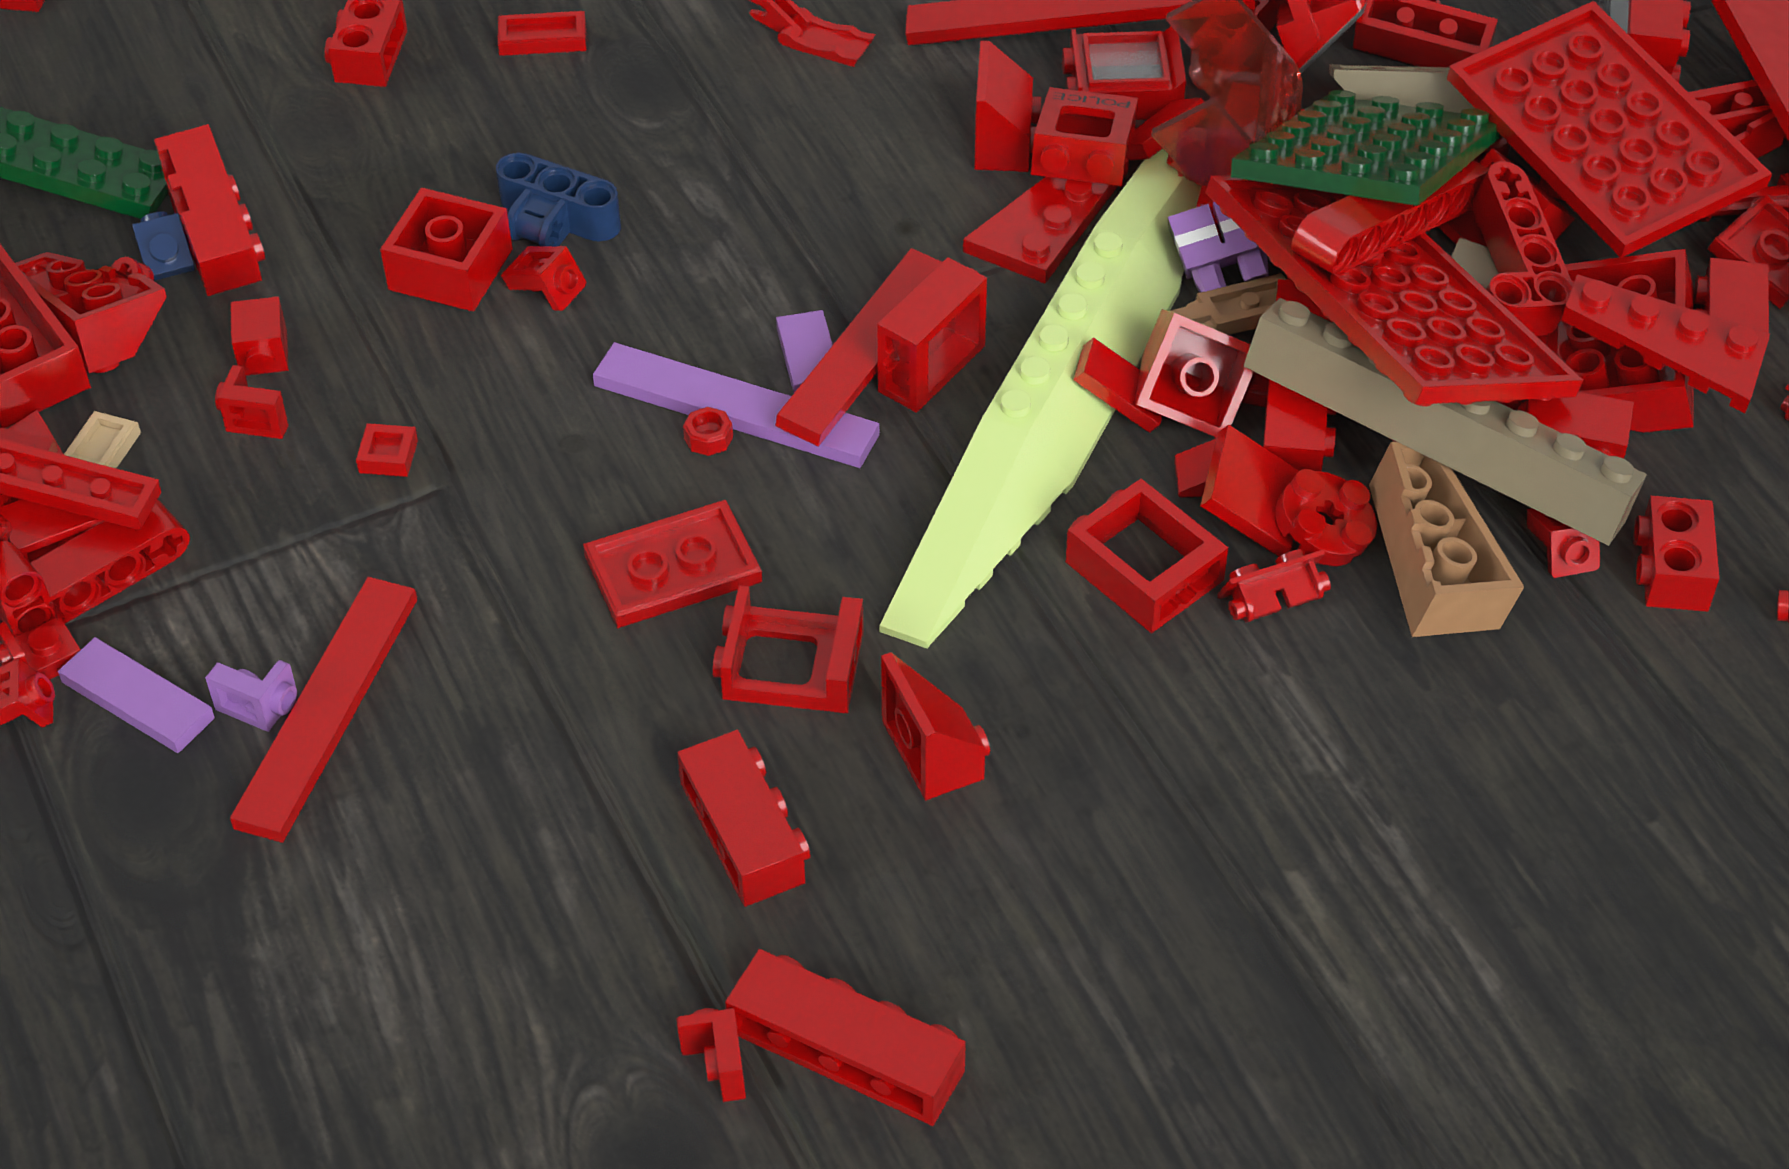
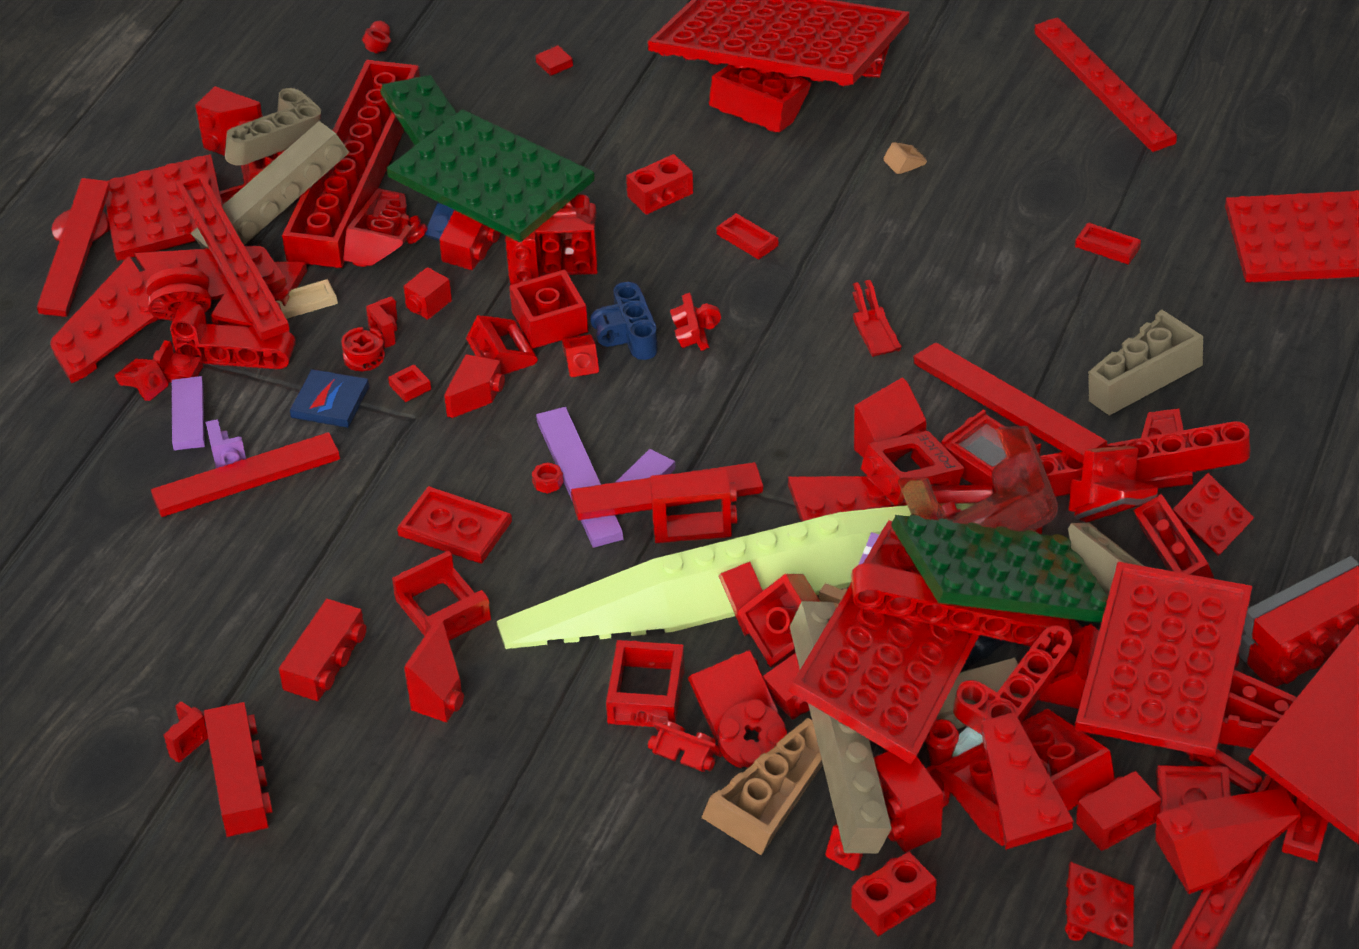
camera: 50 degrees right, 5 degrees down
none -> dark blue tile [290,369,369,428]
none -> red wheel [341,327,385,372]
none -> dark green plate [387,109,595,242]
none -> red slope [444,354,505,418]
none -> red tile [466,315,538,374]
none -> red brick [505,194,597,285]
none -> red hips [670,292,721,351]

